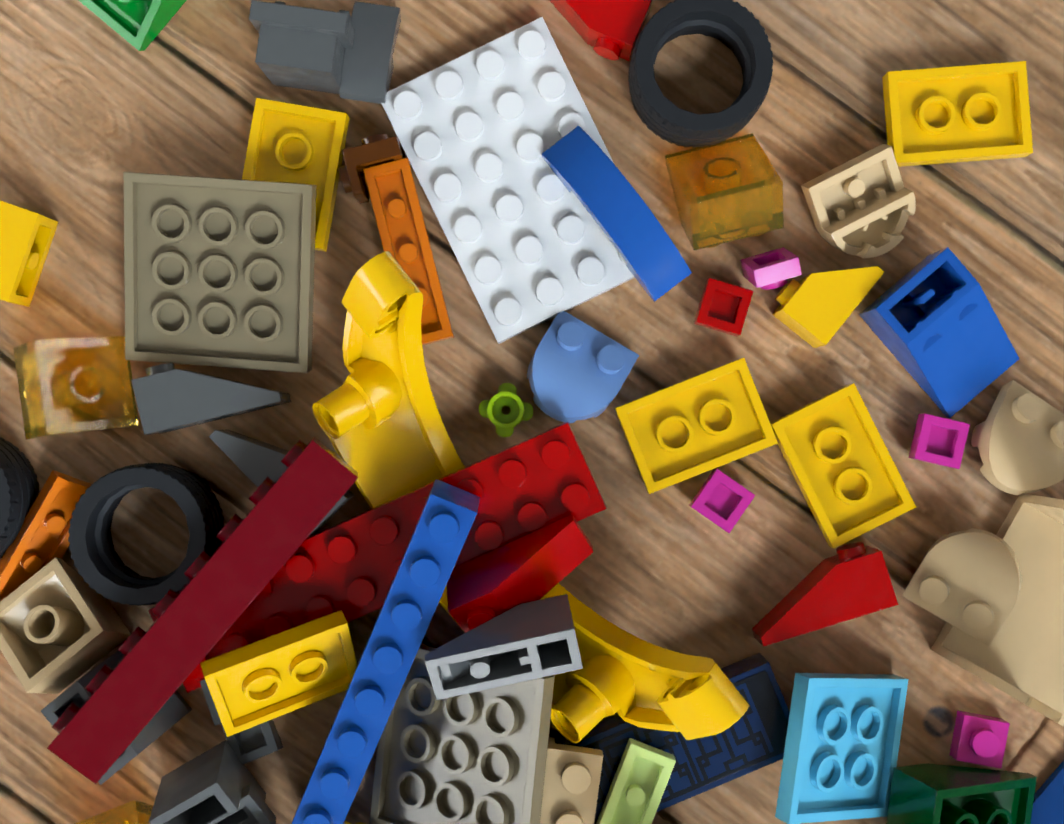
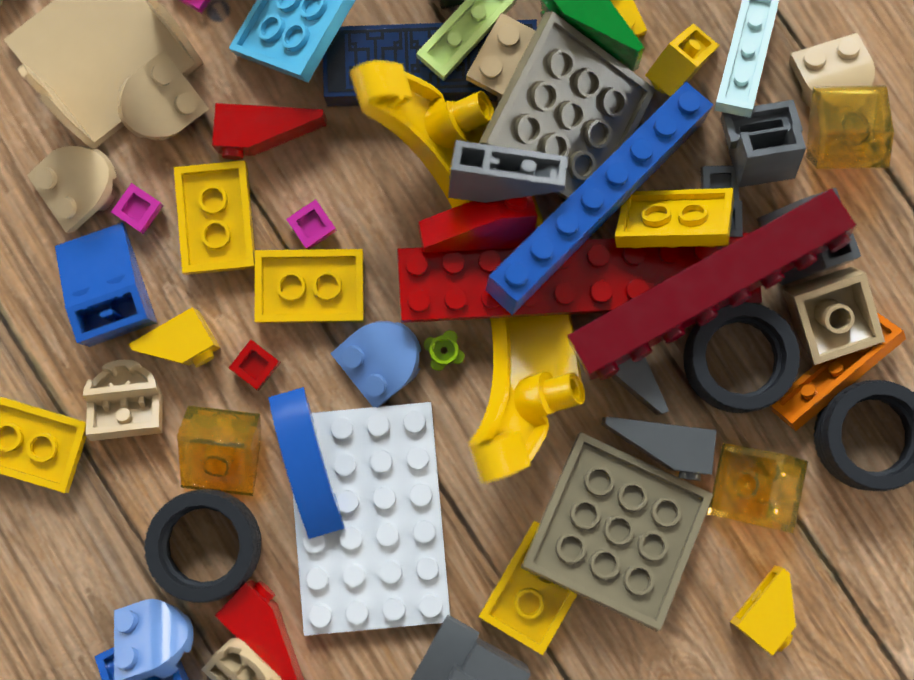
camera: 160 degrees left, 5 degrees down
reddish brown bracket [338,134,404,204] -> none
orange plate [363,158,454,346] -> none
dark pink plate [740,247,802,290] -> none

